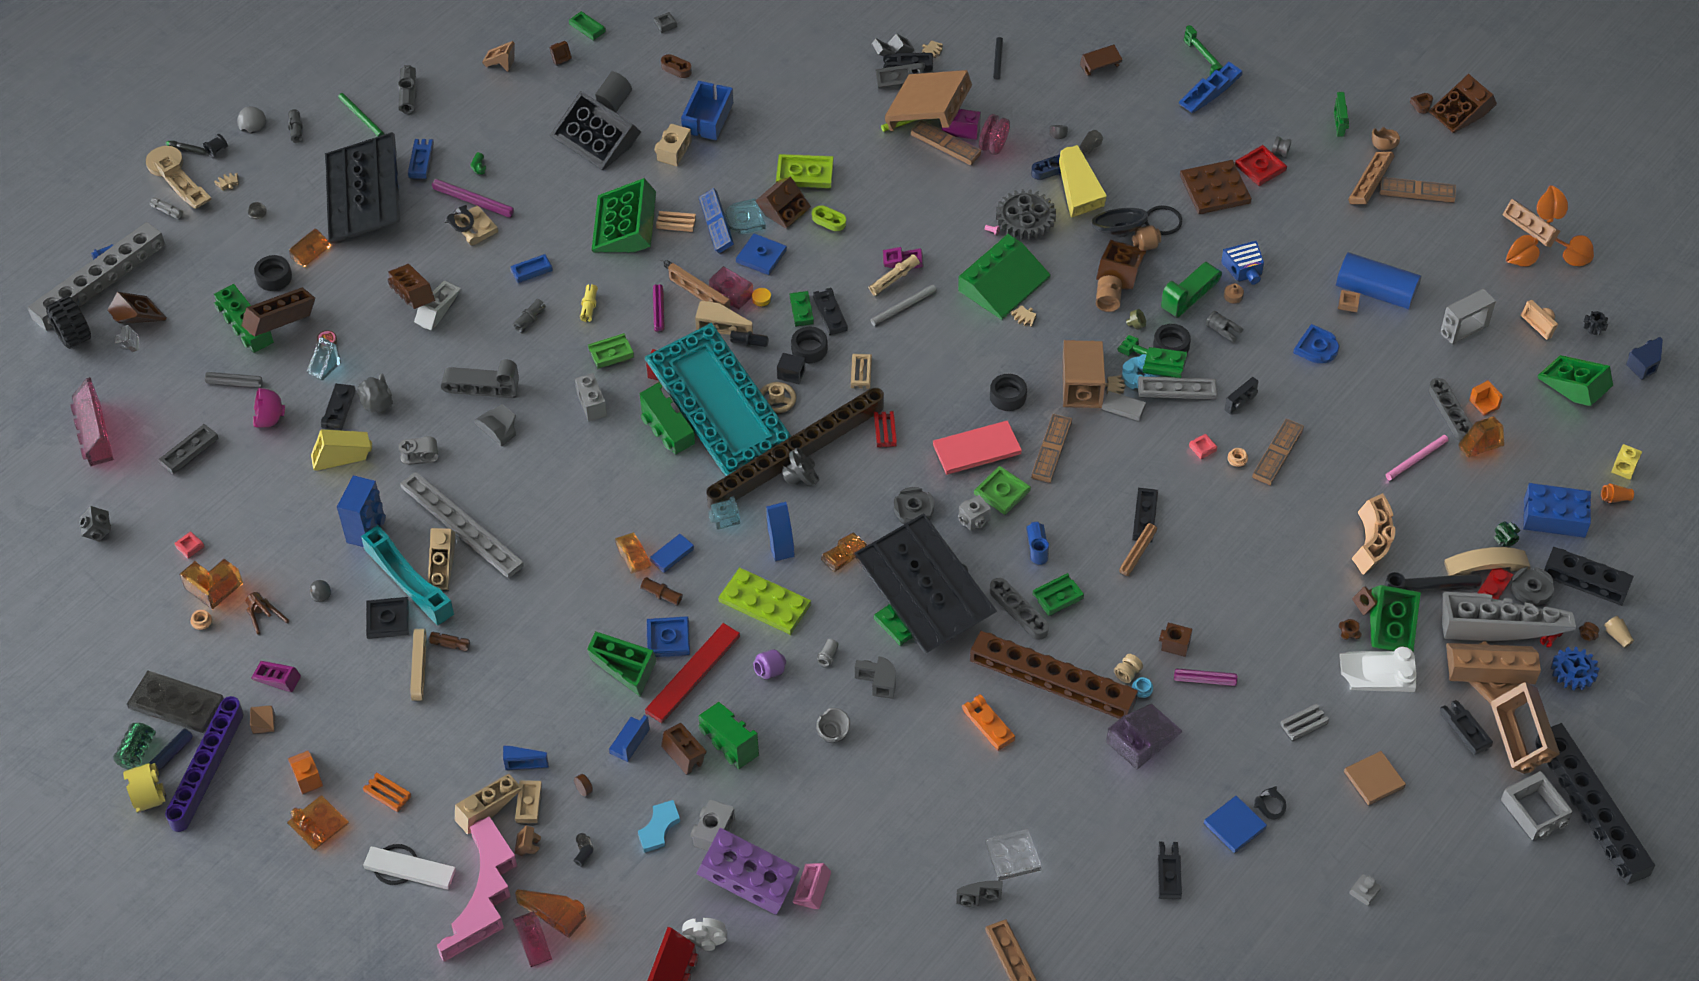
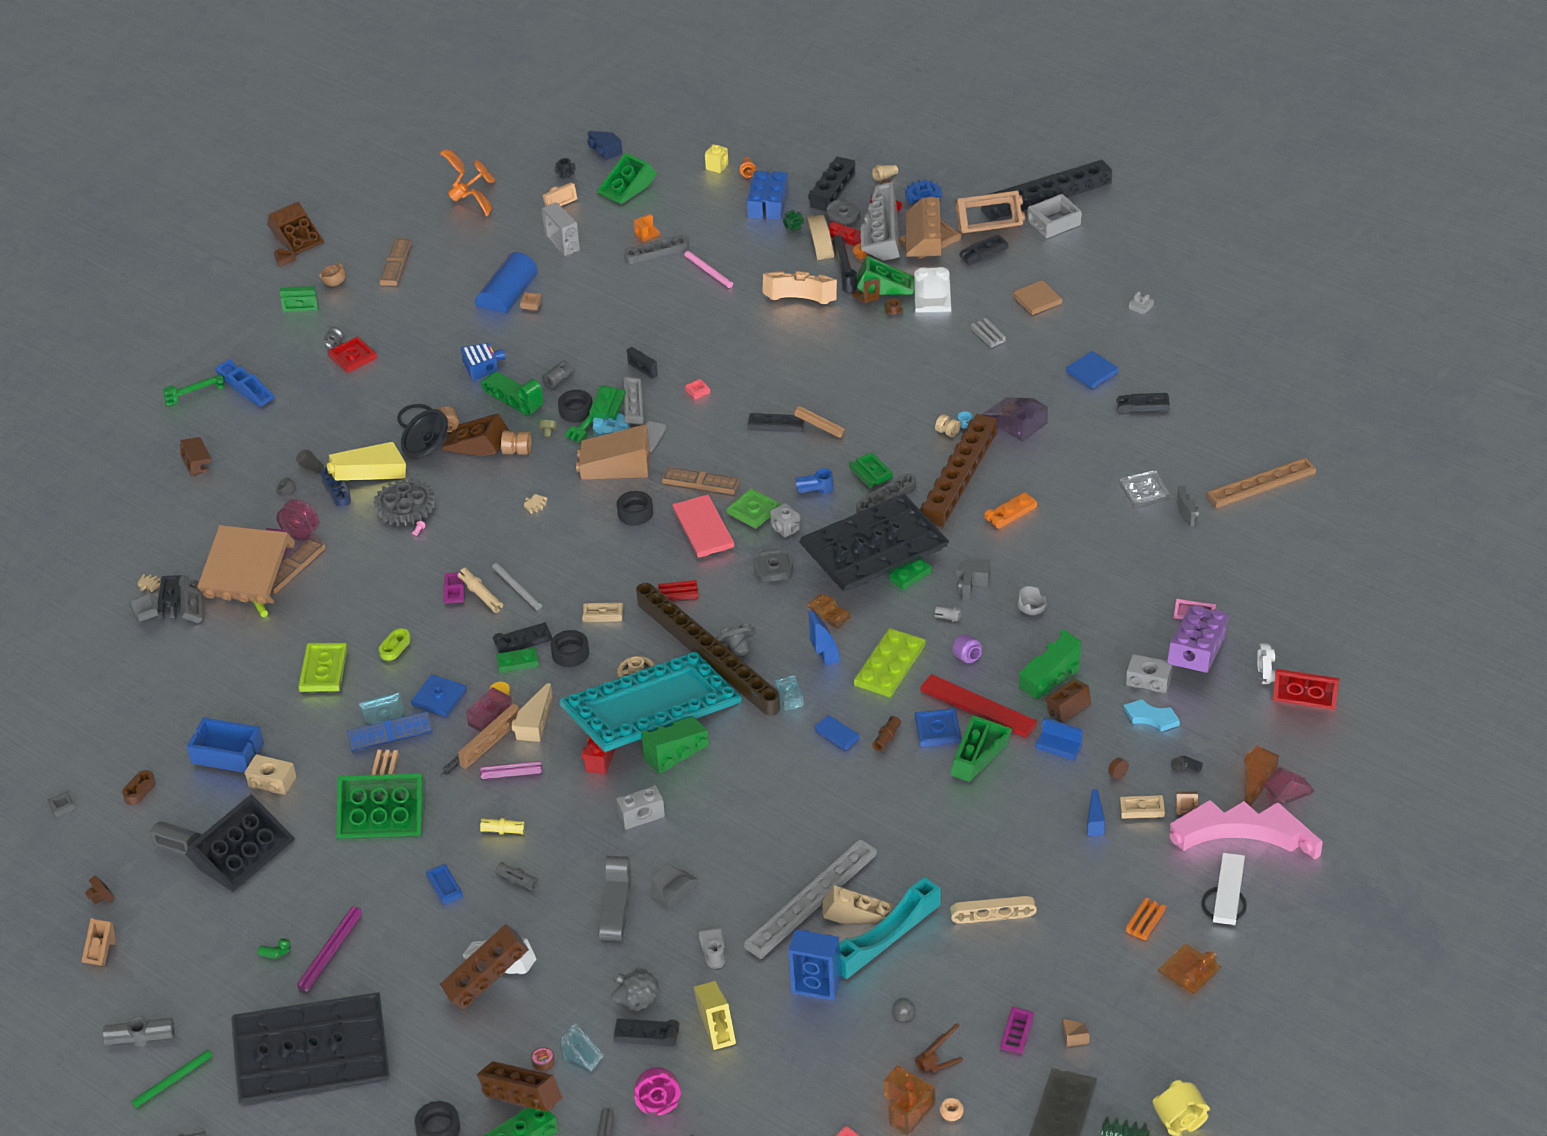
camera: 90 degrees left, 10 degrees down
dark blue axle [149,728,193,771] -> none
dark purple beam [165,696,244,832] -> none
orange slope [288,751,323,794] -> none
clear orange slope [289,228,331,267] -> none
black tile [366,597,409,639] -> none
blue hinge [408,139,434,179] -> none
reddish brown axle [429,631,470,651] -> none
black piece [445,205,474,232] -> none
tan plate [454,205,498,245] -> none
tan slope [455,773,522,835] -> none
green tile [569,11,606,41] -> none
bright green plate [588,333,634,369] -> none
clear orange slope [614,532,652,574] -> none
black axle [730,330,769,347] -> none
reddish brown slope [755,176,811,228] -> none
black panel [777,353,805,384] -> none
green slope [958,234,1051,320] -> none
black bar [993,37,1003,79] -> none
reddish brown brick [1159,622,1193,657] -> none
magenta axle [1174,668,1237,686] -> none
reddish brown plate [1180,160,1252,215] -> none
medium nougat tile [1224,283,1244,304] -> none
light nougat plate [1228,448,1248,467] -> none
medium nougat tile [1252,419,1304,486] -> none
black piece [1253,786,1287,820] -> none
blue tile [1293,324,1339,363] -> none
medium nougat tile [1348,152,1395,204] -> none
clear orange slope [1458,416,1504,457] -> none
medium nougat tile [1502,199,1560,248] -> none

